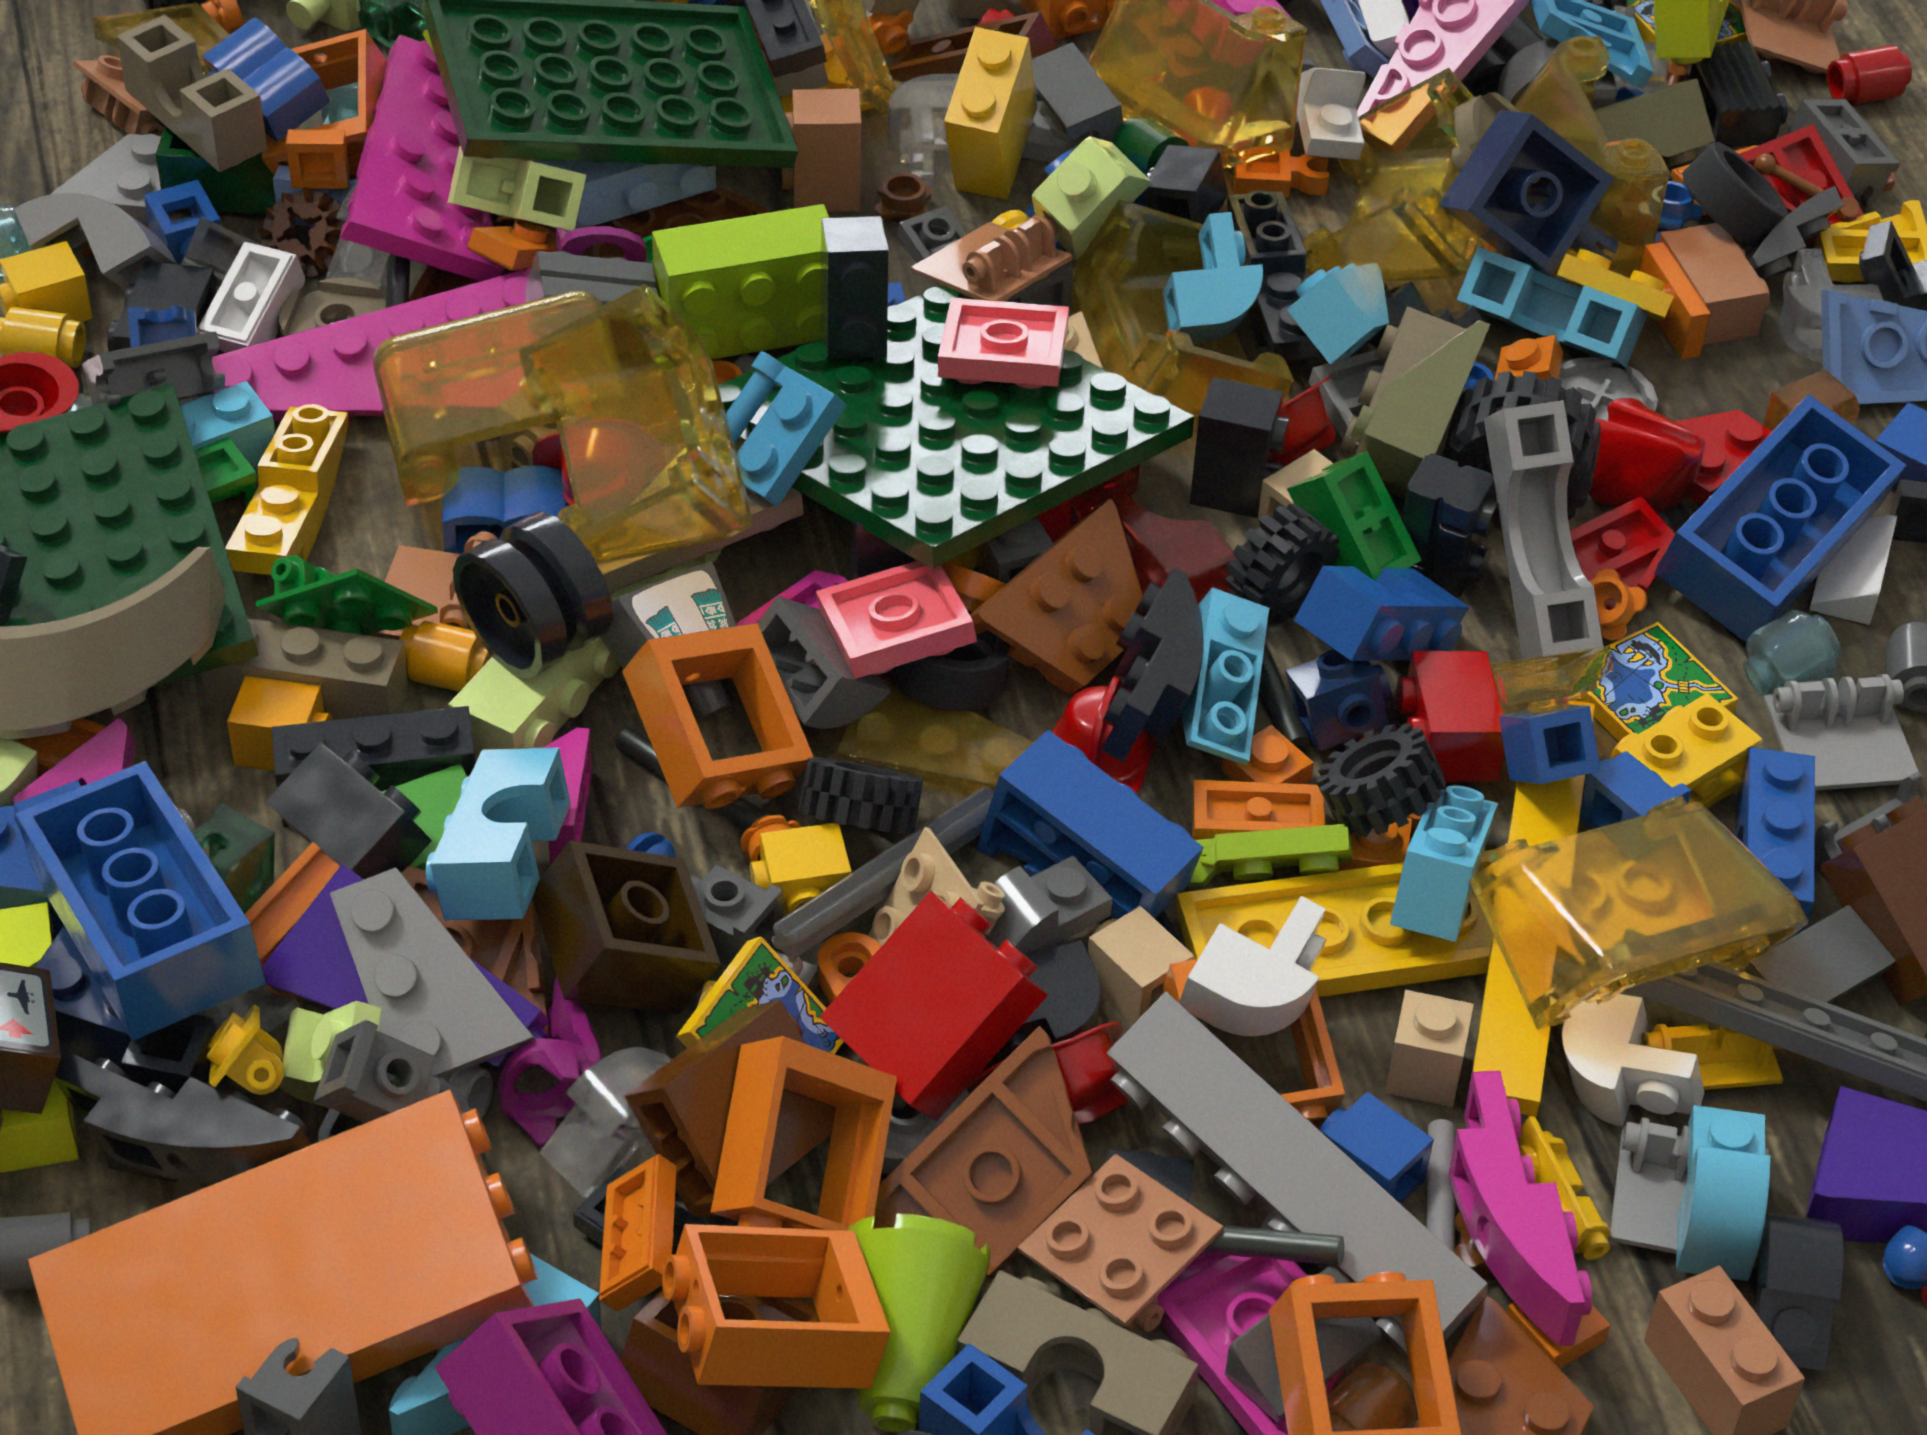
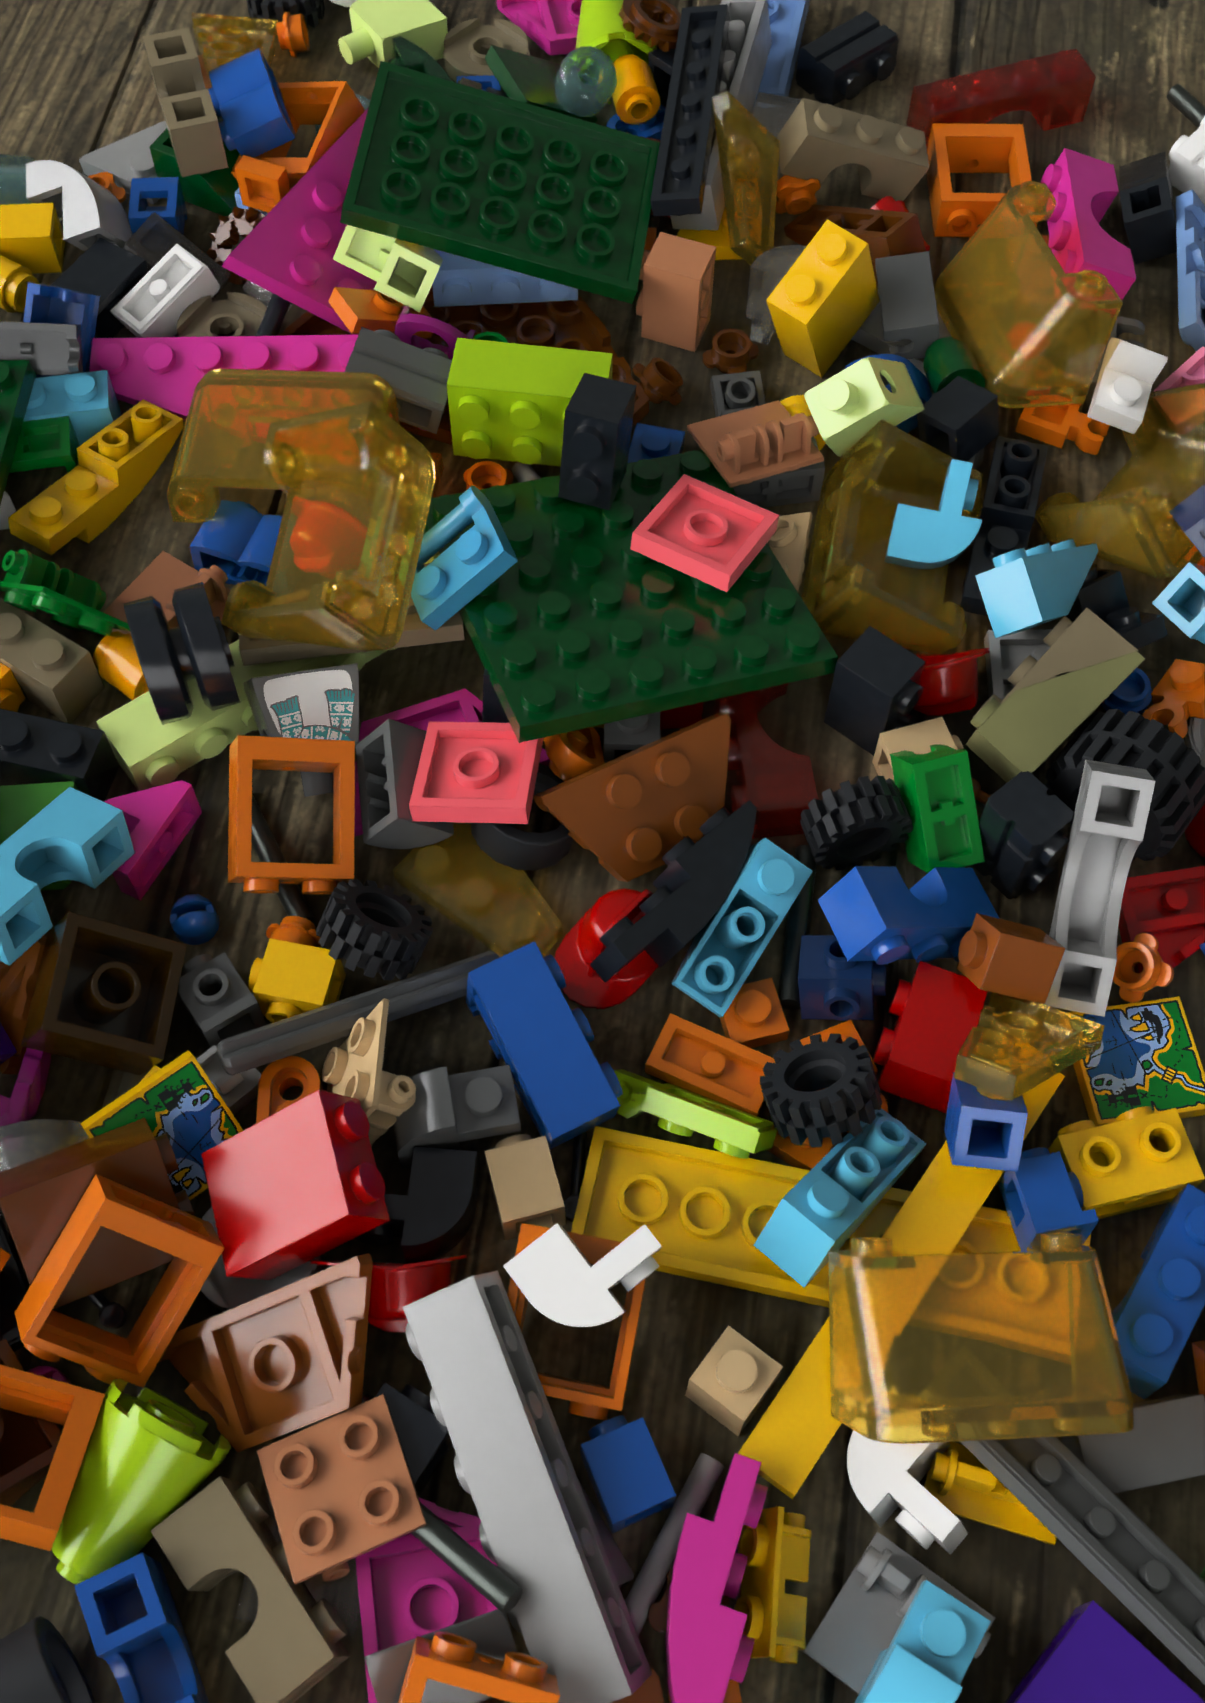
camera: 25 degrees right, 15 degrees up
none -> dark orange brick [957,913,1066,1004]

